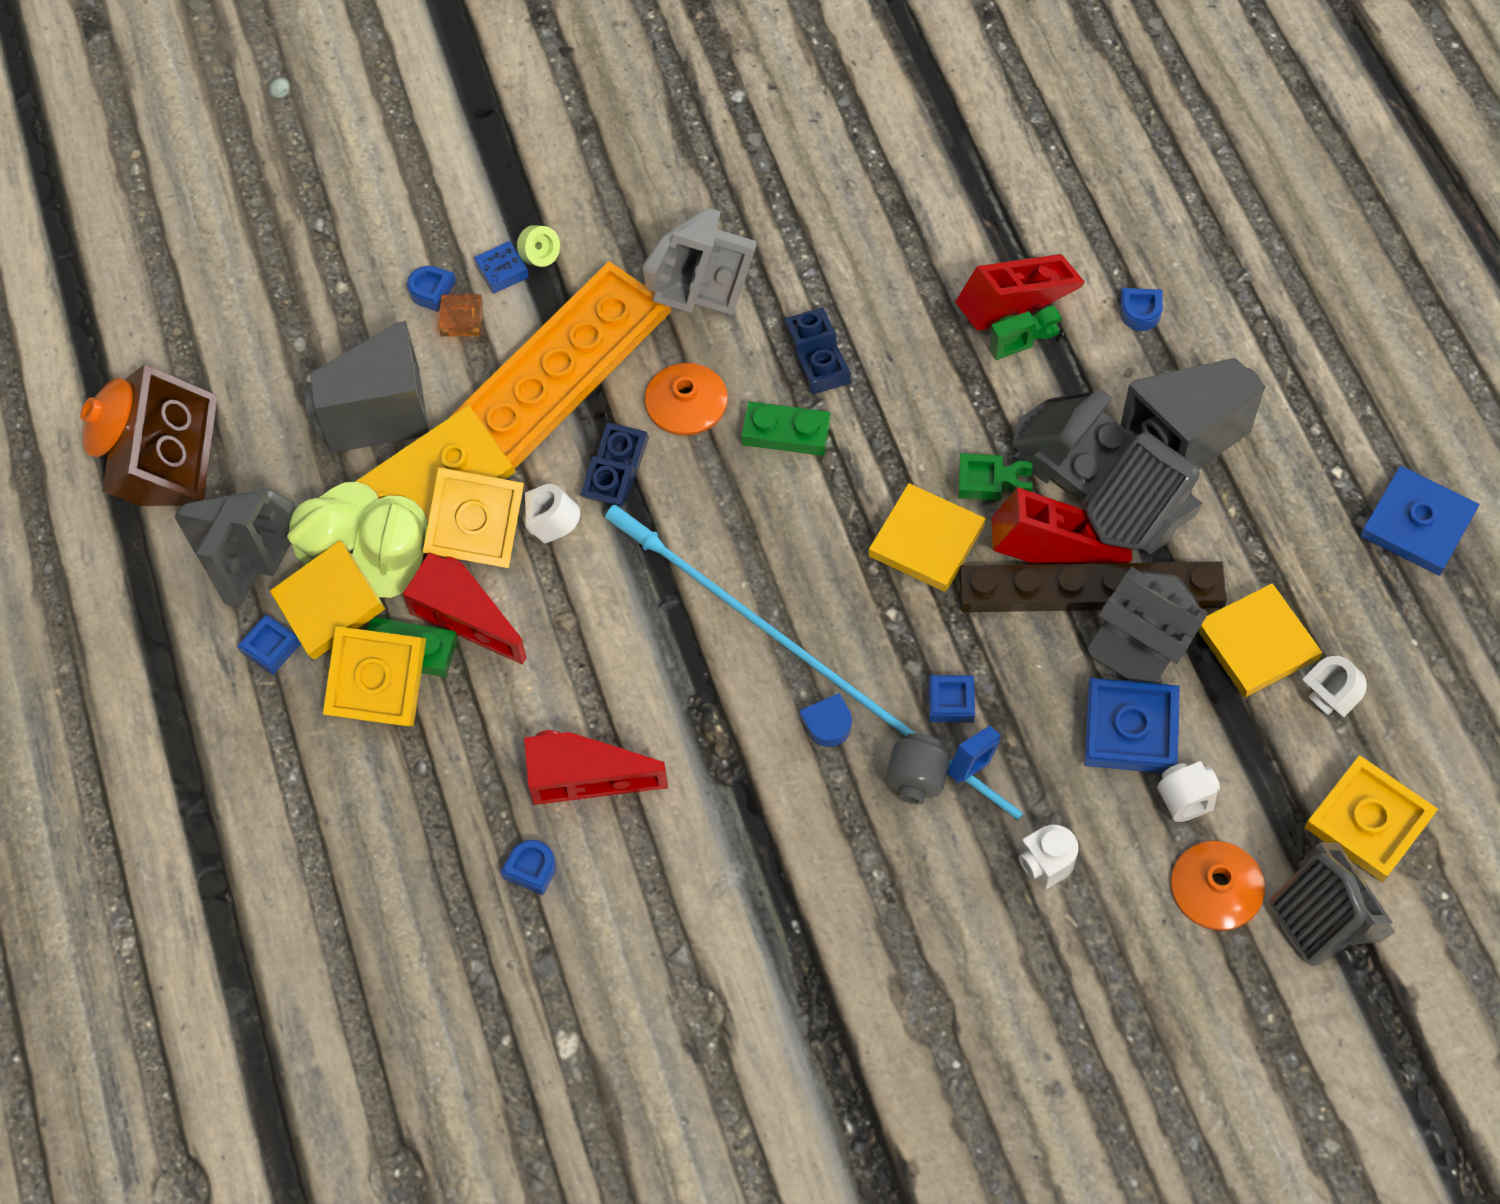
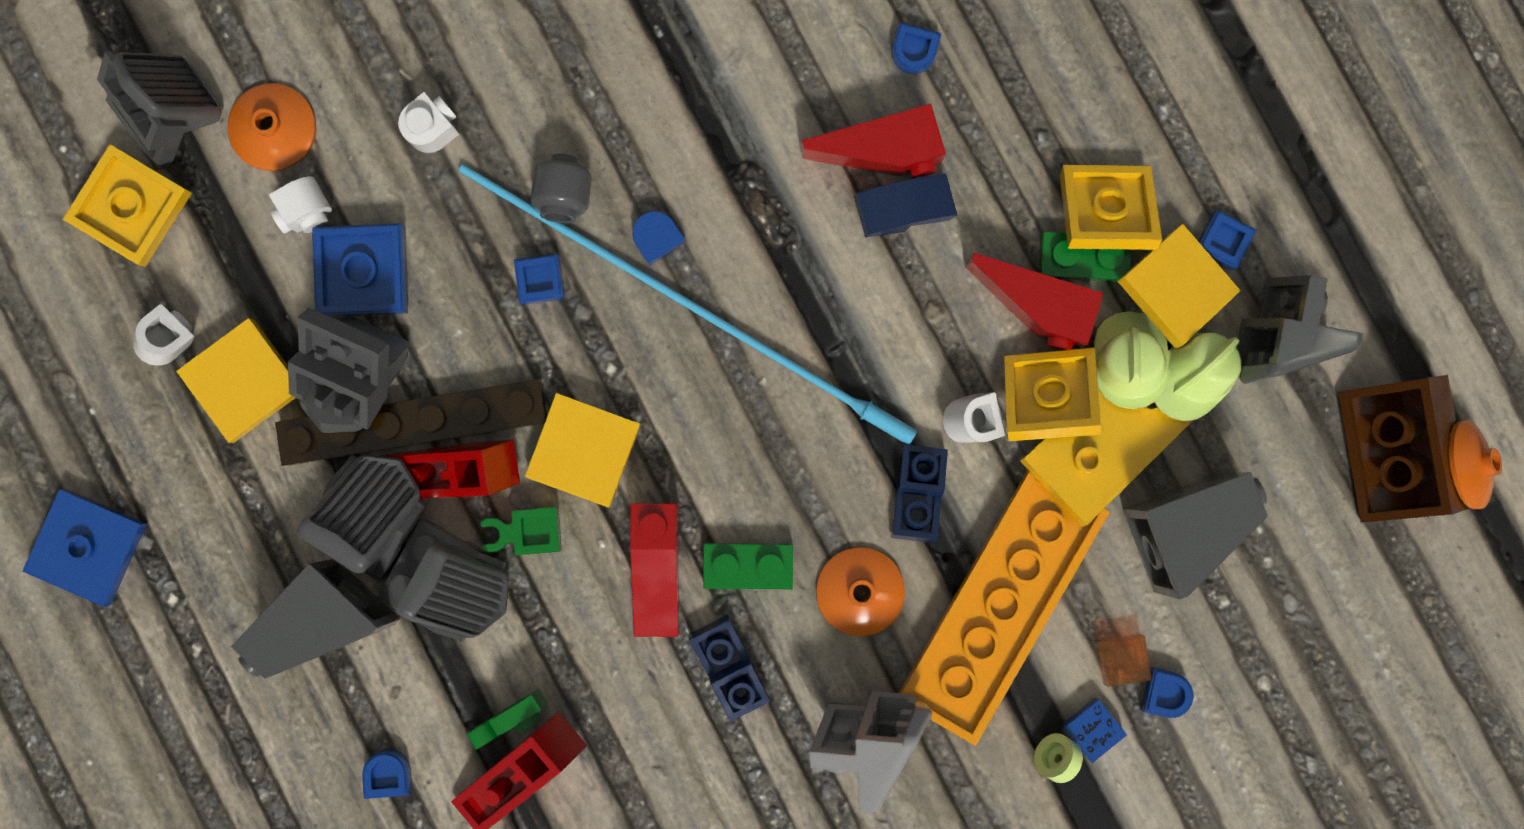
camera: 165 degrees right, 25 degrees up
blue tile [947,725,1001,783] -> none
none -> red slope [630,503,679,637]
none -> dark blue slope [854,173,958,238]

